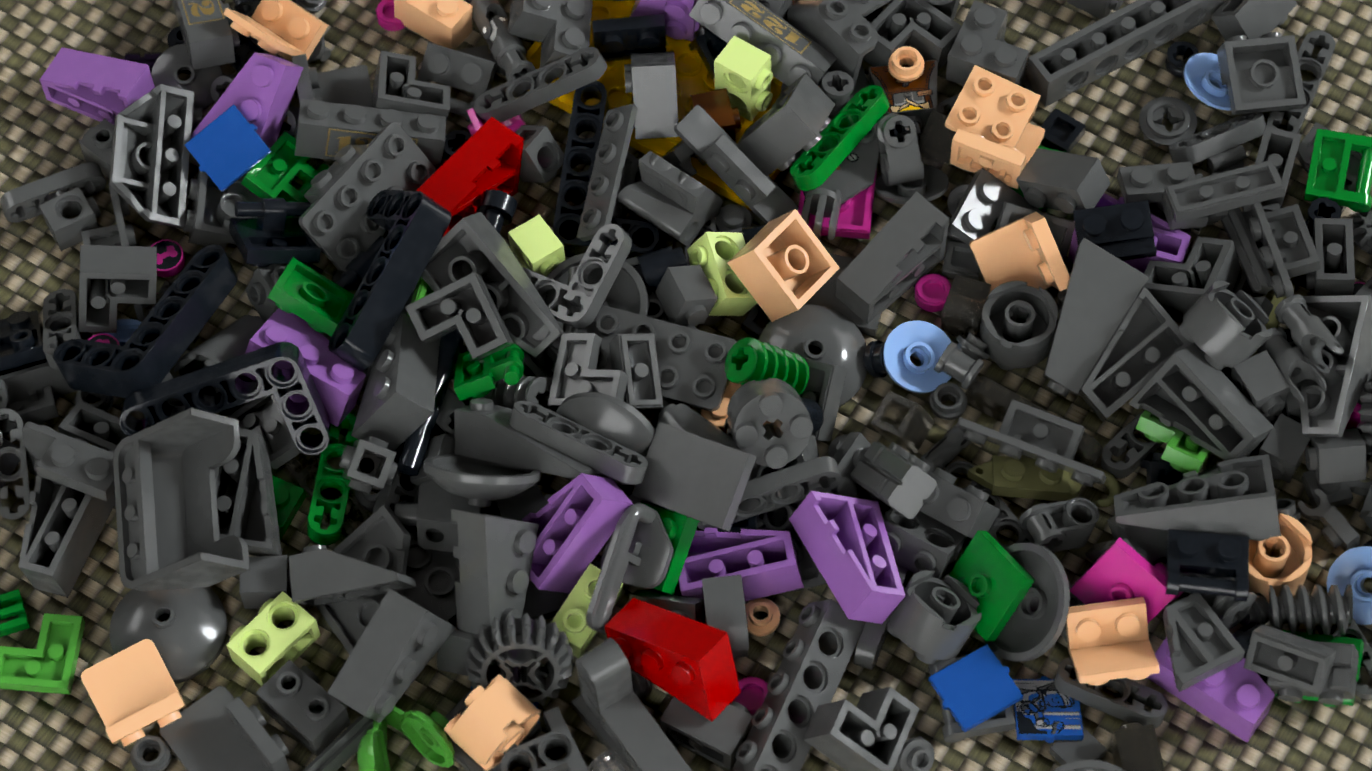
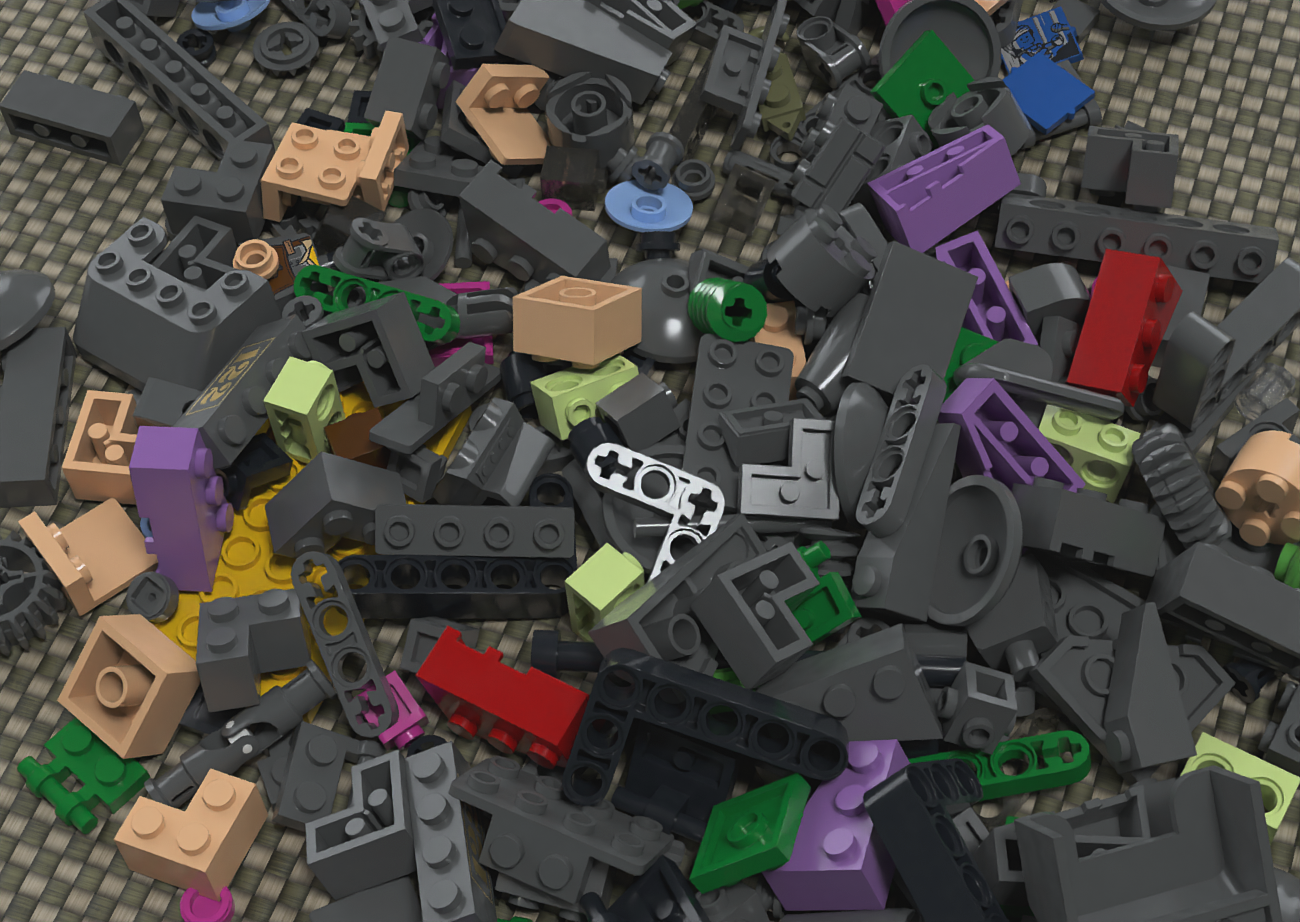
camera: 100 degrees left, 5 degrees down
black plate [592,14,666,61] -> none

